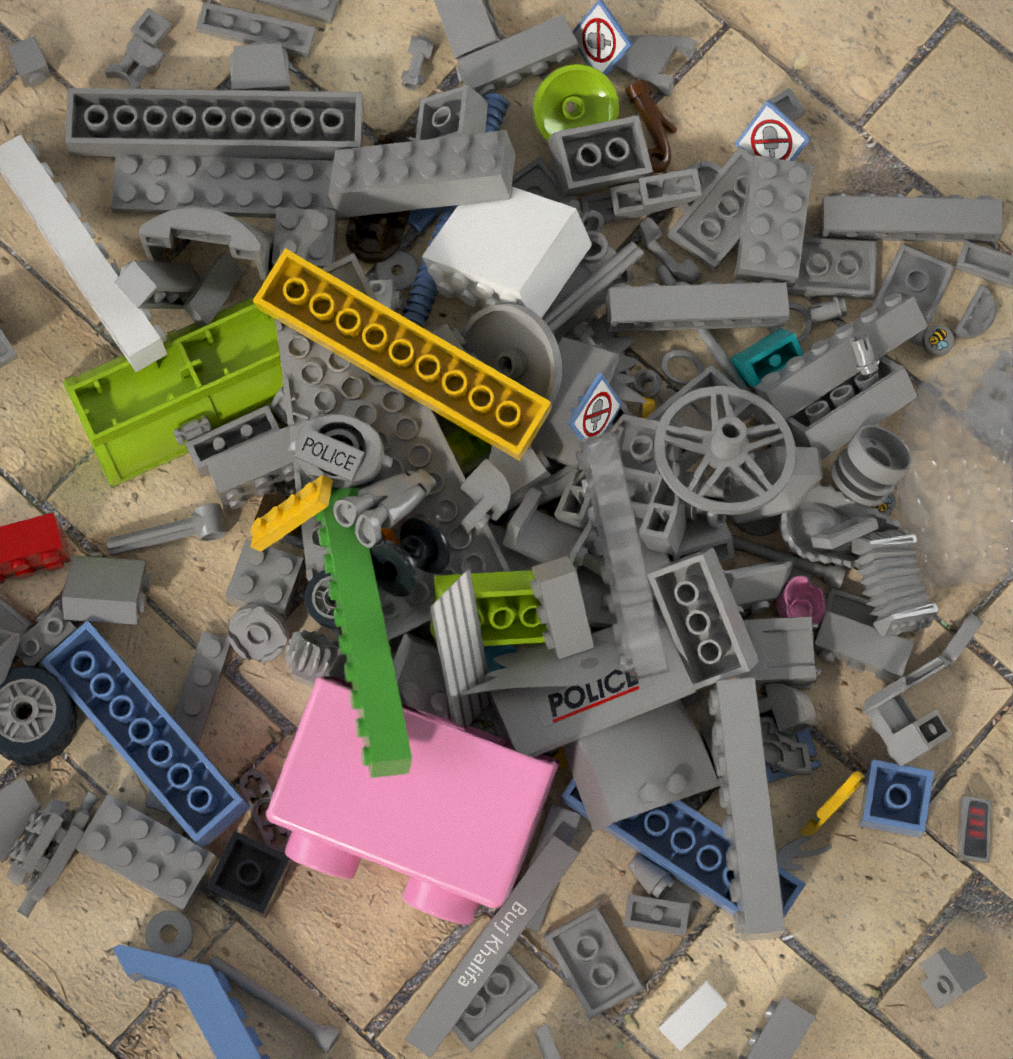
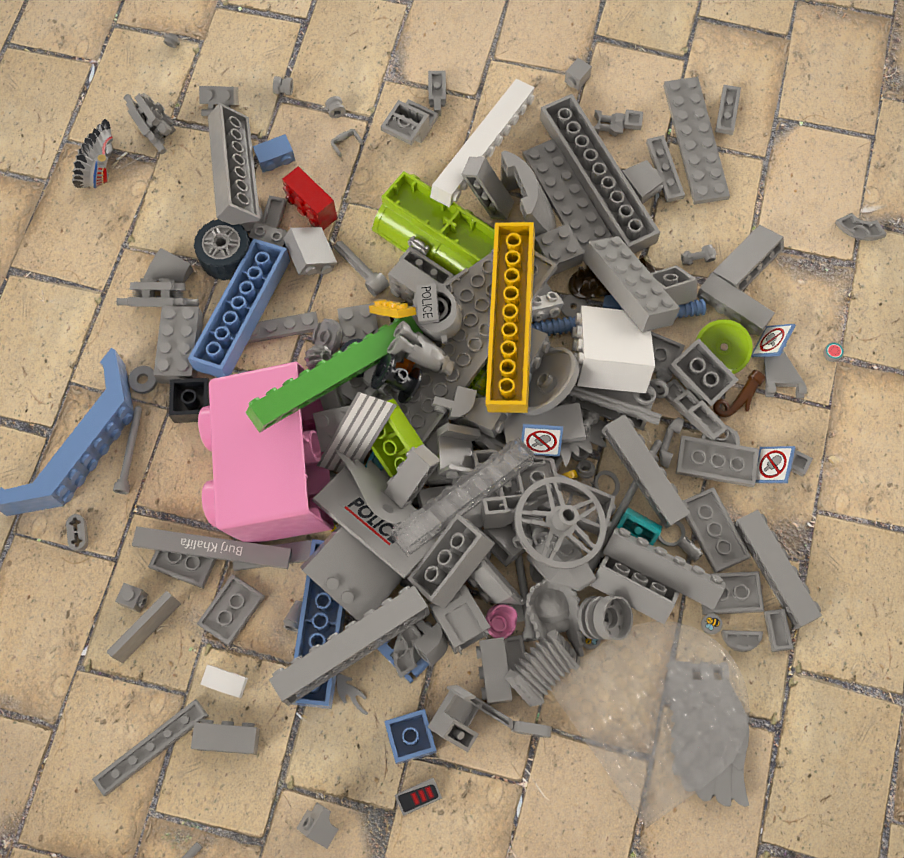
camera: 65 degrees right, 5 degrees down
light grey tile [183,251,244,328] -> none
light grey plate [623,894,690,936] -> none
light grey brick [734,155,813,288] -> none
yellow tile [799,771,865,838] -> none
light grey tile [811,516,879,549] -> none
light grey pin [850,334,880,375] -> none

